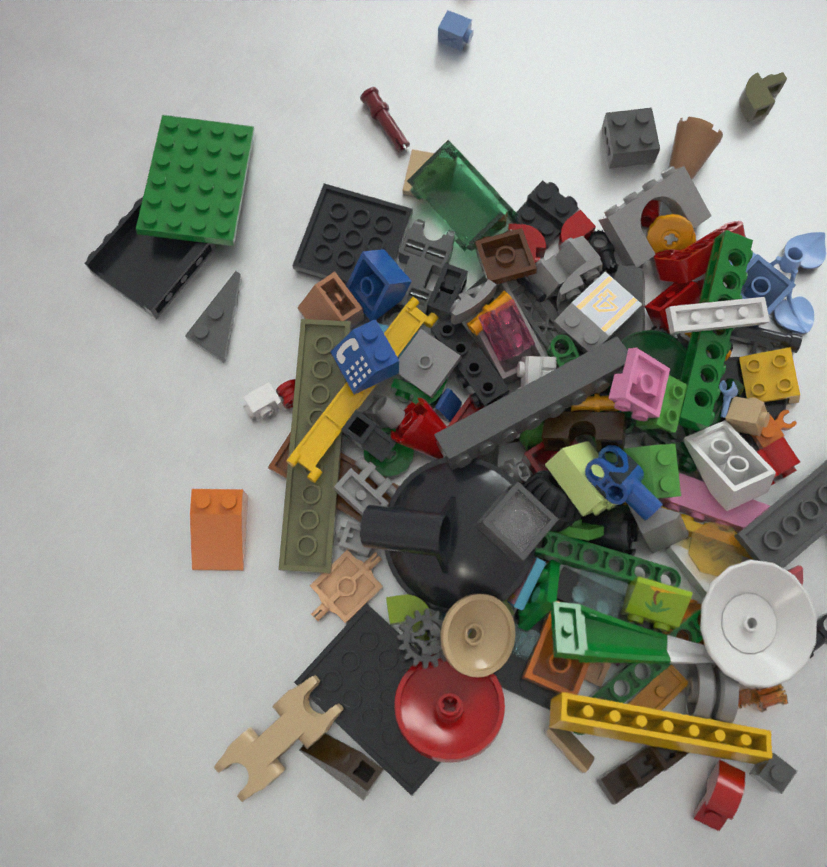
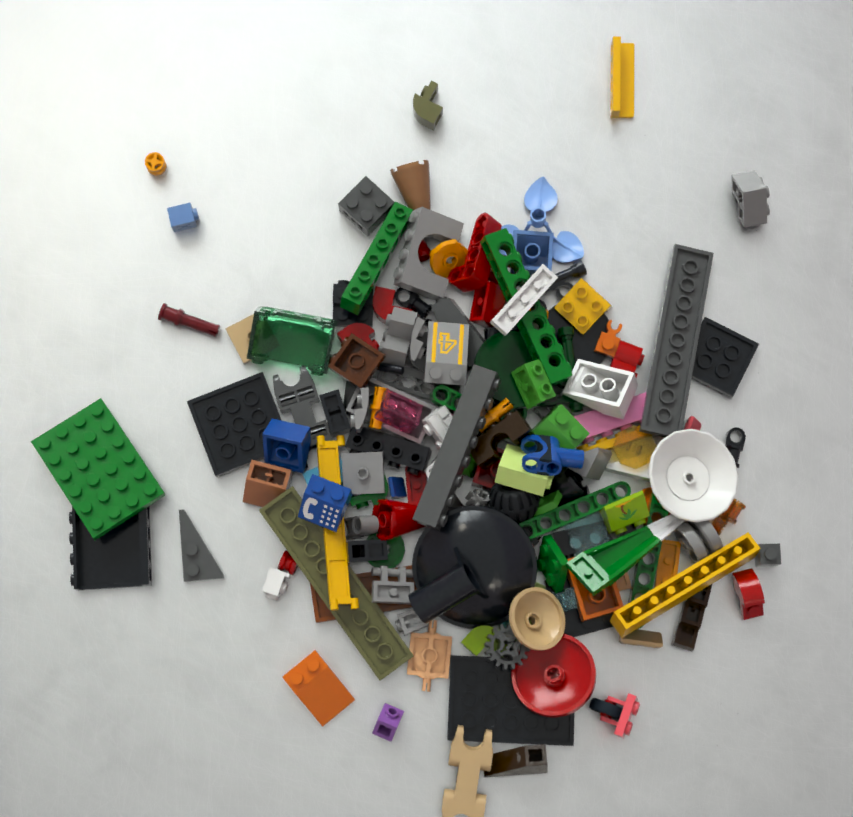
camera: 45 degrees left, 5 degrees up
piece [474,482,558,562] -> none
medium azure tile [506,557,546,610] -> none
bright pink plate [609,348,670,421] -> none
light blue hand [719,380,738,418] -> none
tan brick [726,397,770,436] -> none
none -> green brick [340,201,413,315]
none -> medium lavender brick [372,703,404,742]
none -> coral plate [589,693,640,739]

